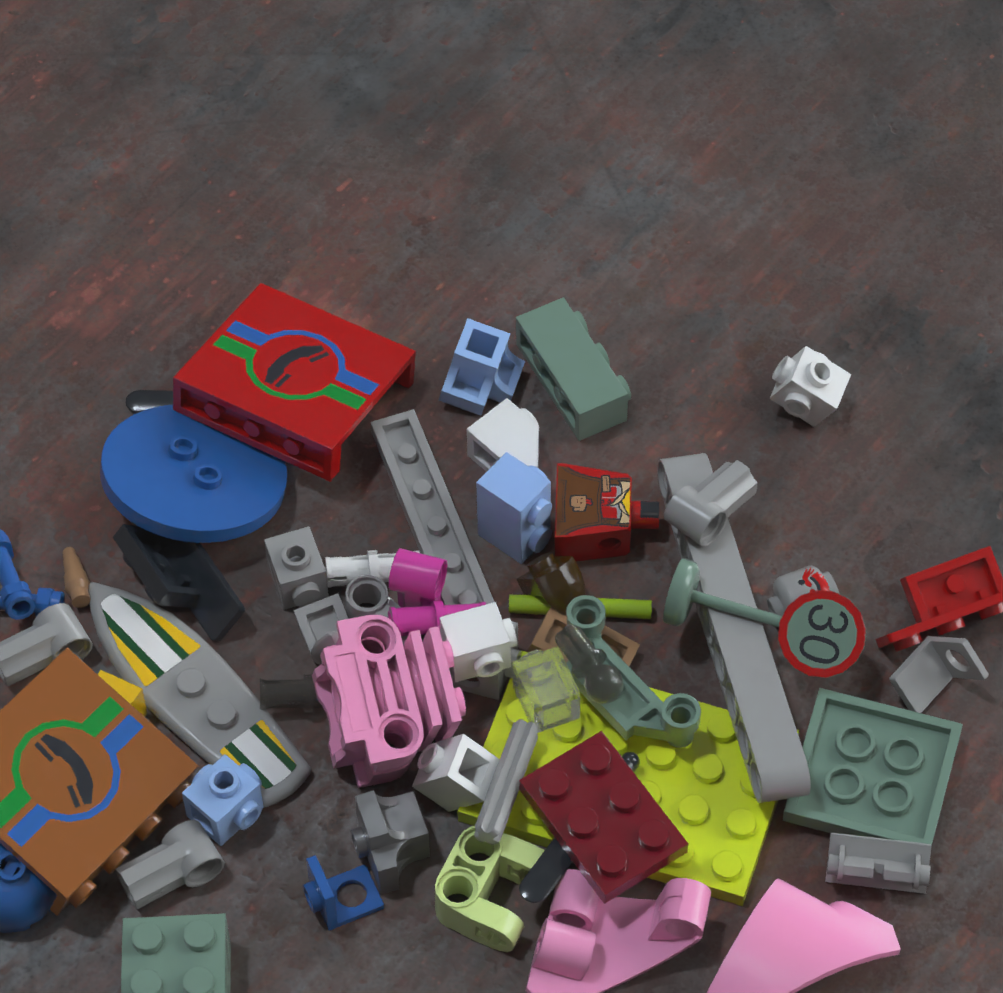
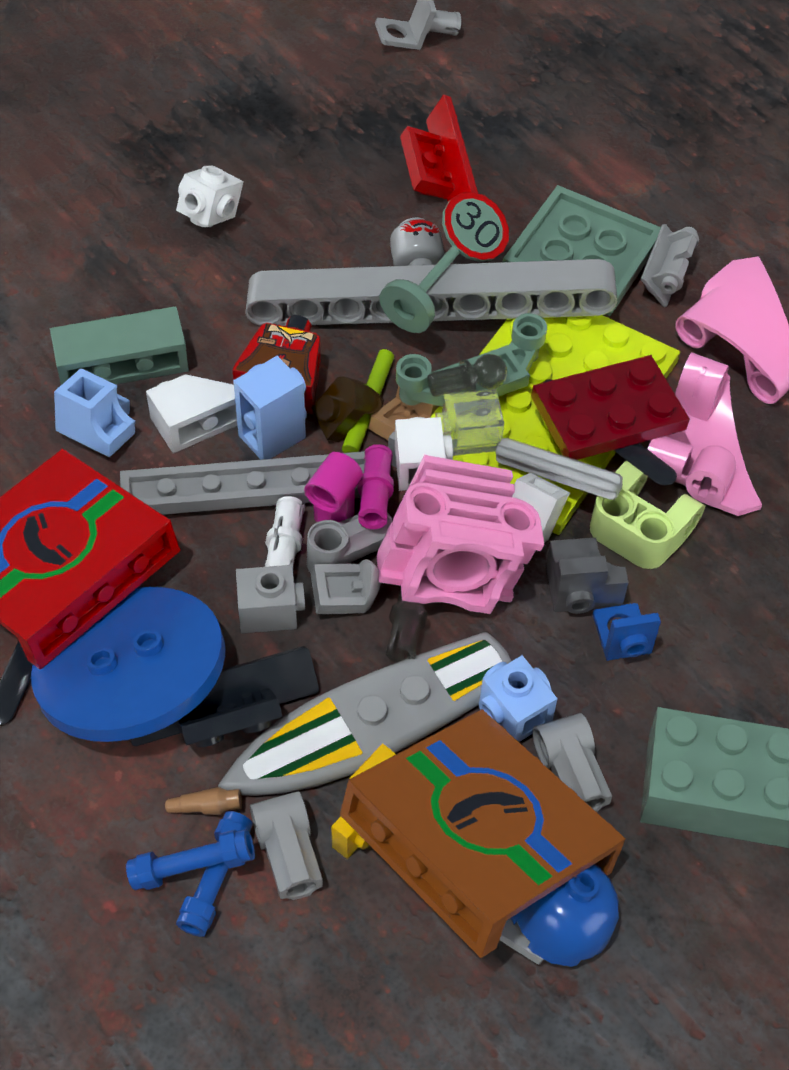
camera: 80 degrees left, 0 degrees up
light grey piece [664,460,758,547] -> none
light grey bracket [889,636,989,713] -> none

